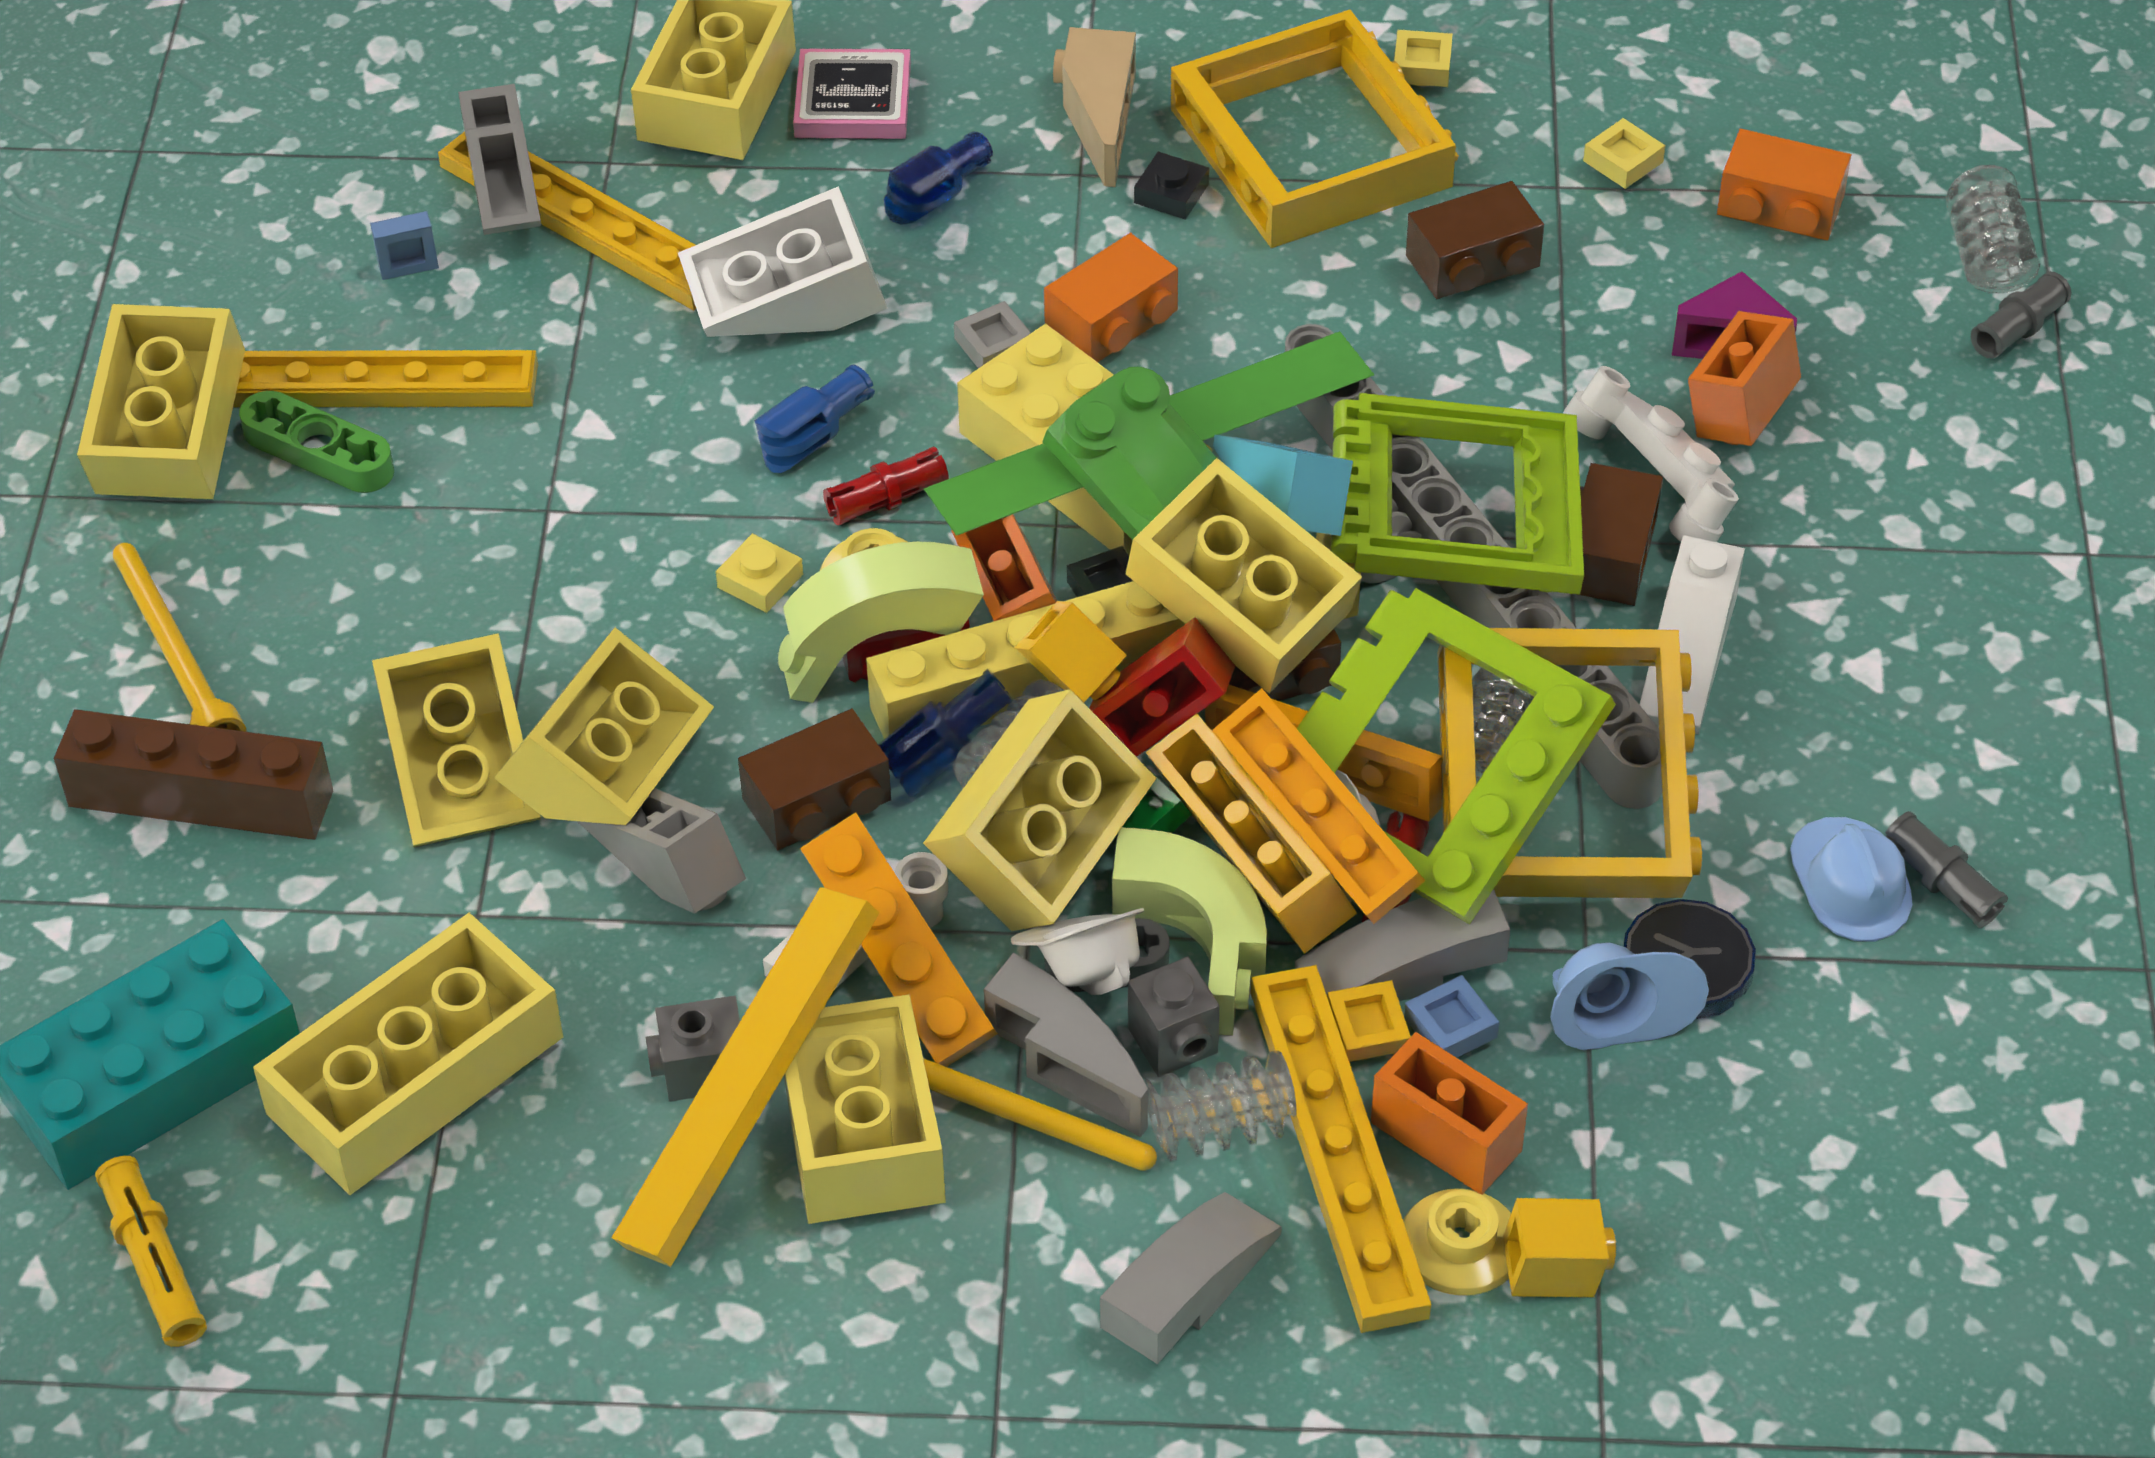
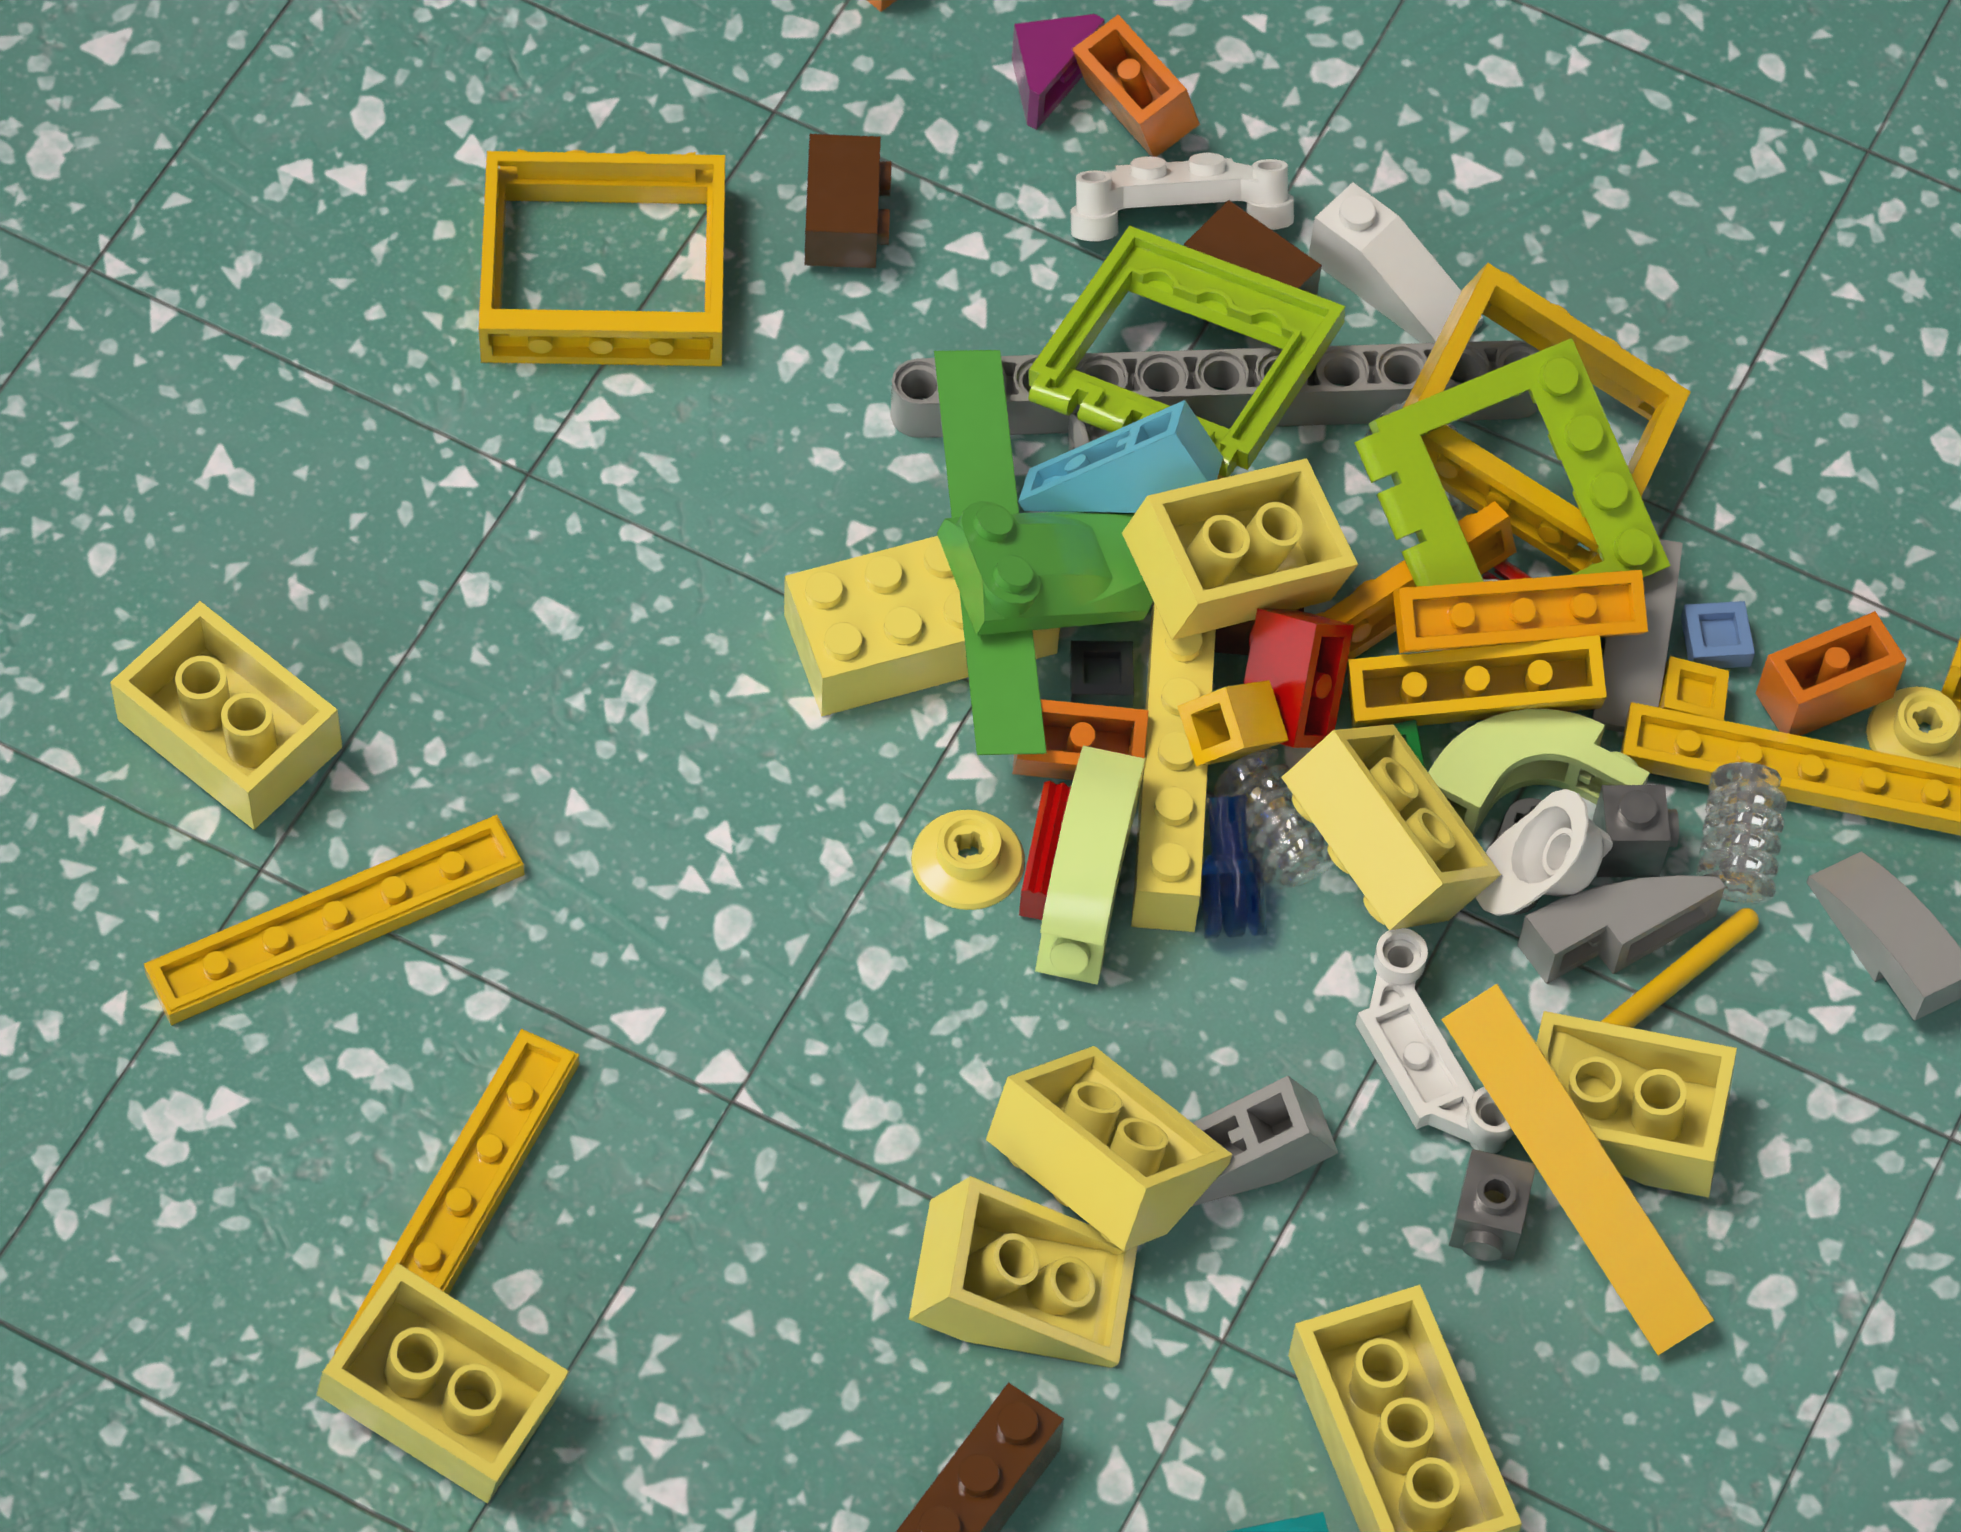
camera: 70 degrees left, 10 degrees up
yellow piece [113,542,247,732] -> none
bright green beam [239,391,394,493] -> none
medium blue plate [370,211,439,280] -> none
light grey slope [458,84,541,235] -> none
white slope [678,186,888,337] -> none
light yellow plate [716,533,803,613] -> none
reddish brown brick [738,708,891,851] -> none
blue arm [754,364,875,473] -> none
tile [793,49,911,139] -> none
light orange plate [800,812,998,1067] -> none
red pin [823,446,949,526] -> none
clear blue arm [884,131,993,225] -> none
light grey plate [954,301,1031,368] -> none
orange brick [1044,232,1178,362] -> none
tan slope [1053,27,1136,187] -> none
black plate [1134,151,1209,220] -> none
light yellow plate [1394,30,1453,87] -> none
light blue piece [1550,942,1709,1050] -> none
light yellow plate [1583,118,1666,189] -> none
black tile [1623,899,1756,1019] -> none
light blue piece [1790,817,1913,942] -> none
dark grey pin [1885,811,2008,928] -> none

